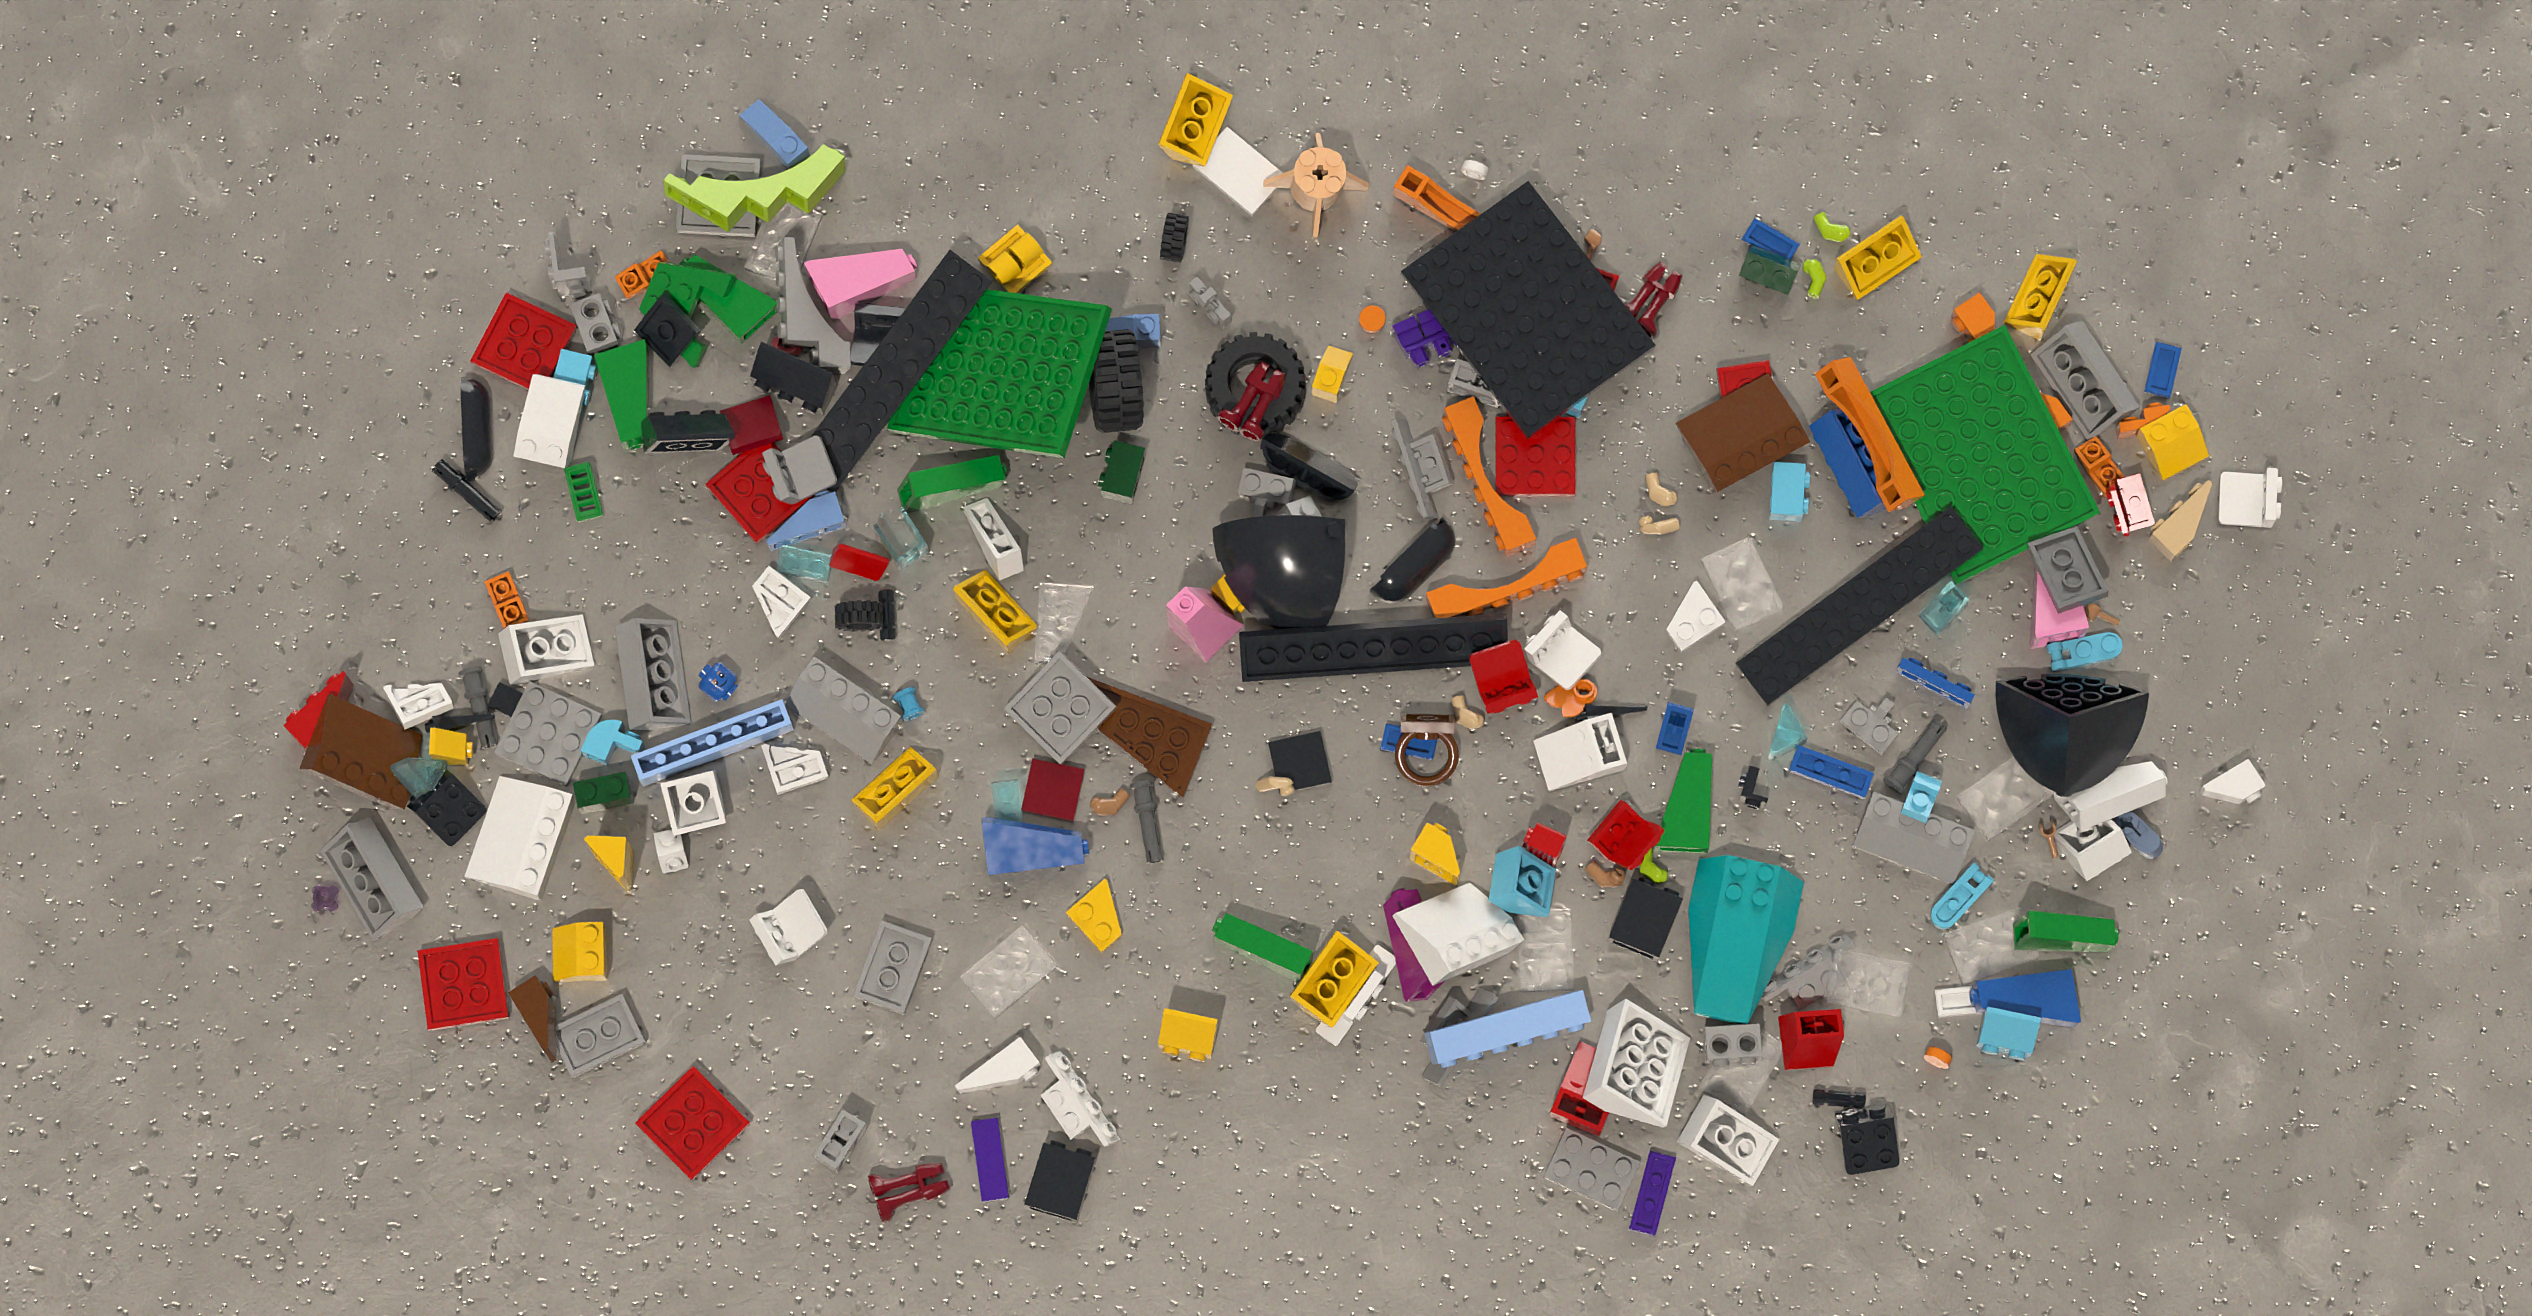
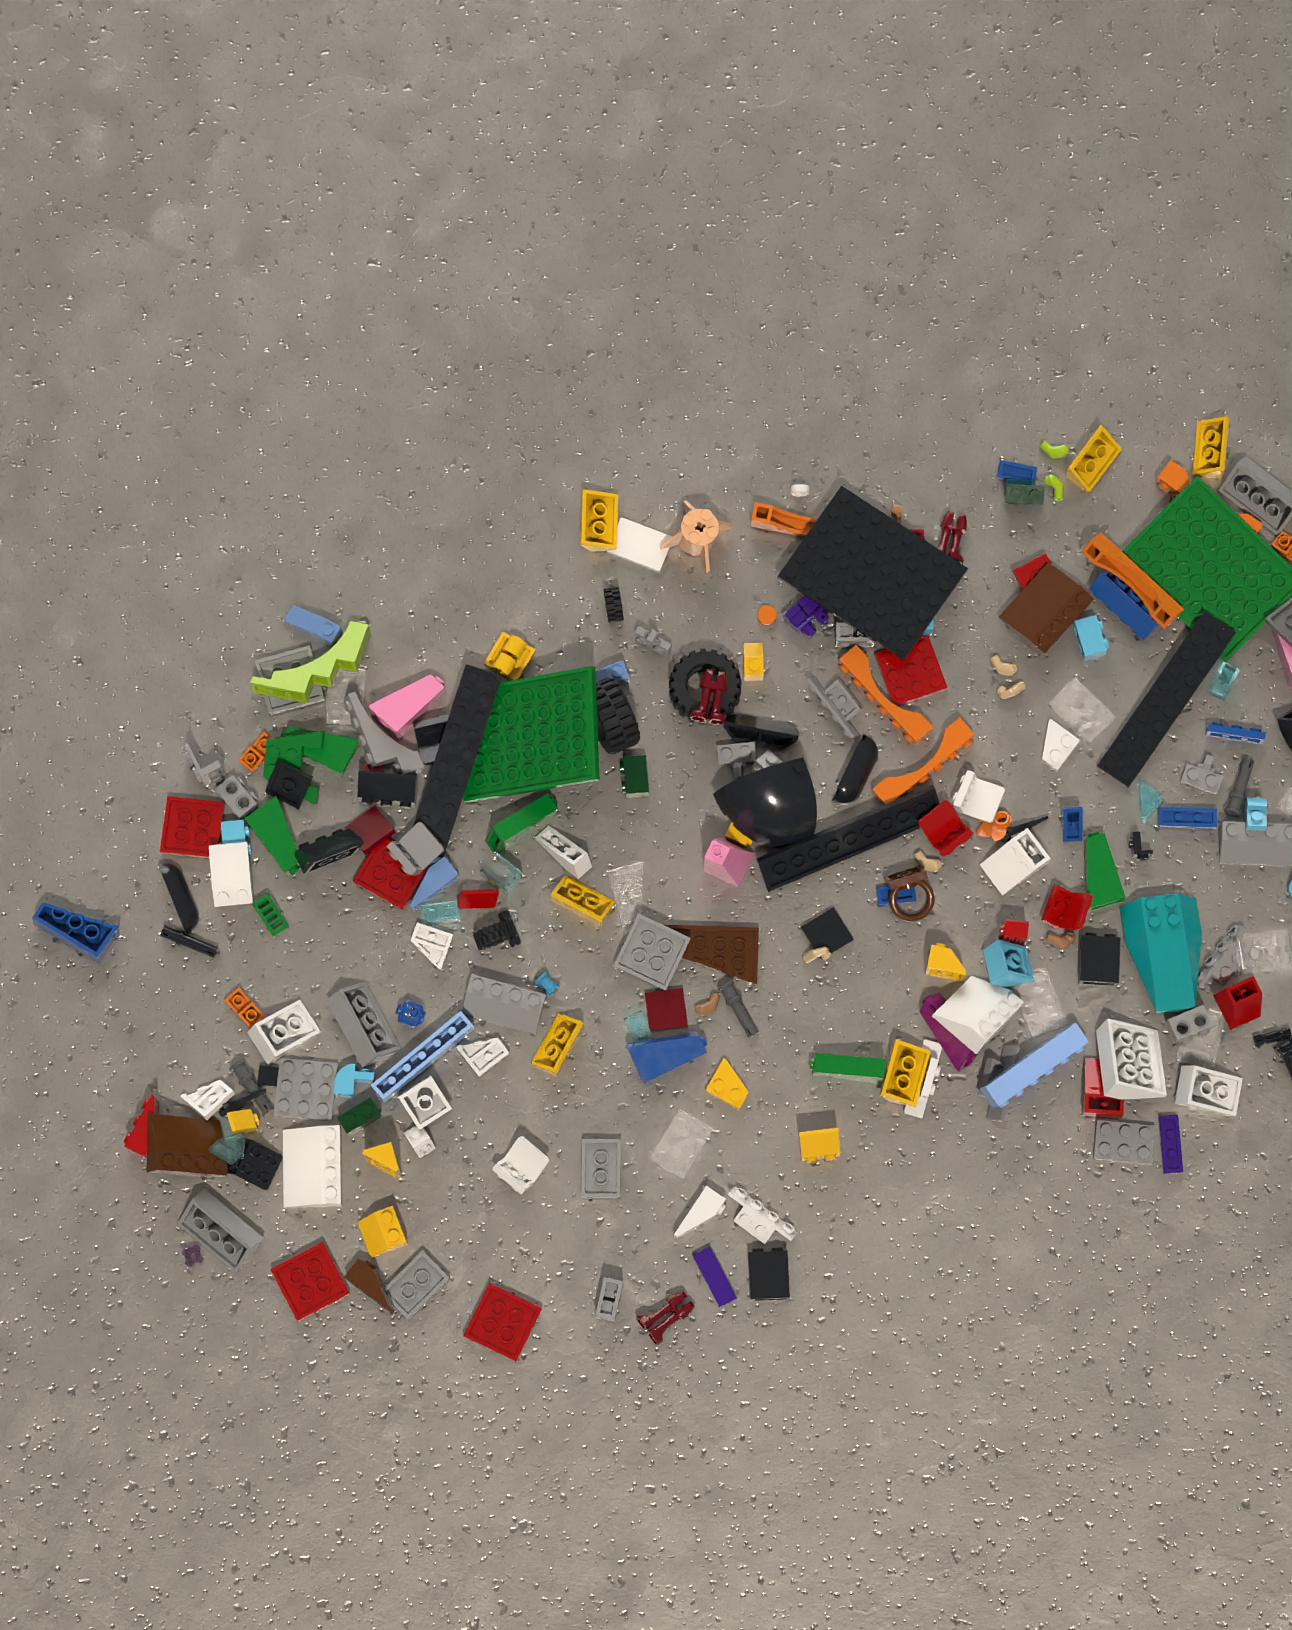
camera: 20 degrees left, 0 degrees up
lime arm [1640,848,1668,884] -> none
none -> blue wedge [32,902,119,964]

